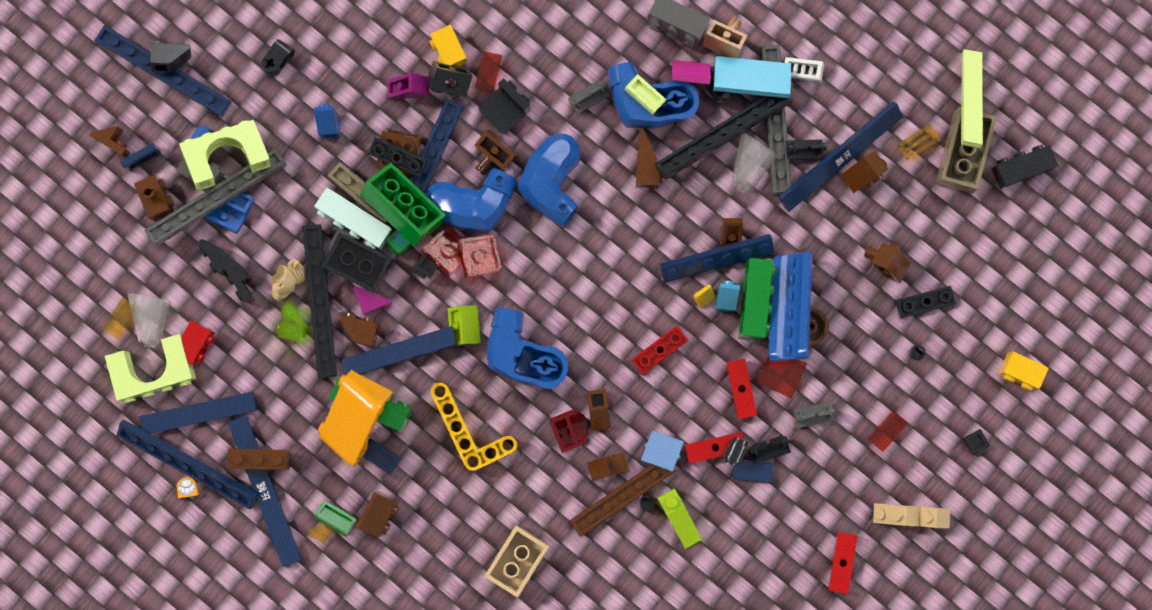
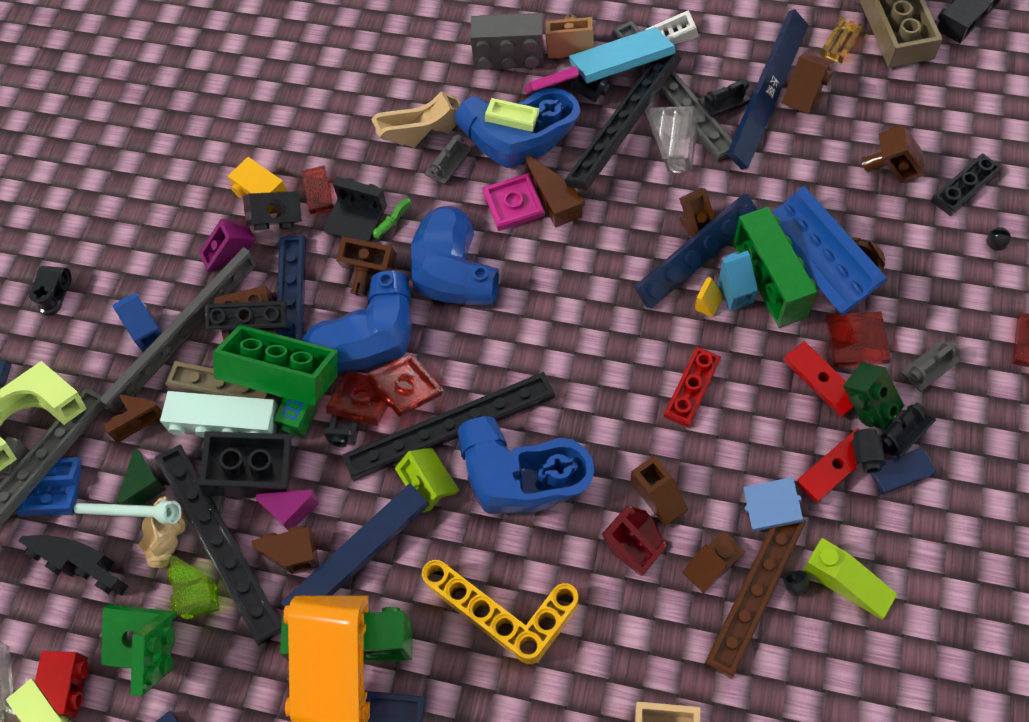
camera: 20 degrees left, 20 degrees down
none -> light aqua piece [73,500,181,524]
none -> dark grey tile [99,247,257,414]
none -> green bracket [101,604,176,696]
none -> reddish brown slope [103,395,163,443]
none -> dark green slope [116,450,166,505]
none -> black tile [343,372,555,481]
none -> tan arch [371,91,461,148]
none -> bright green piece [373,198,411,240]
none -> dark pink tile [482,173,545,231]
none -> dark green brick [843,362,905,430]

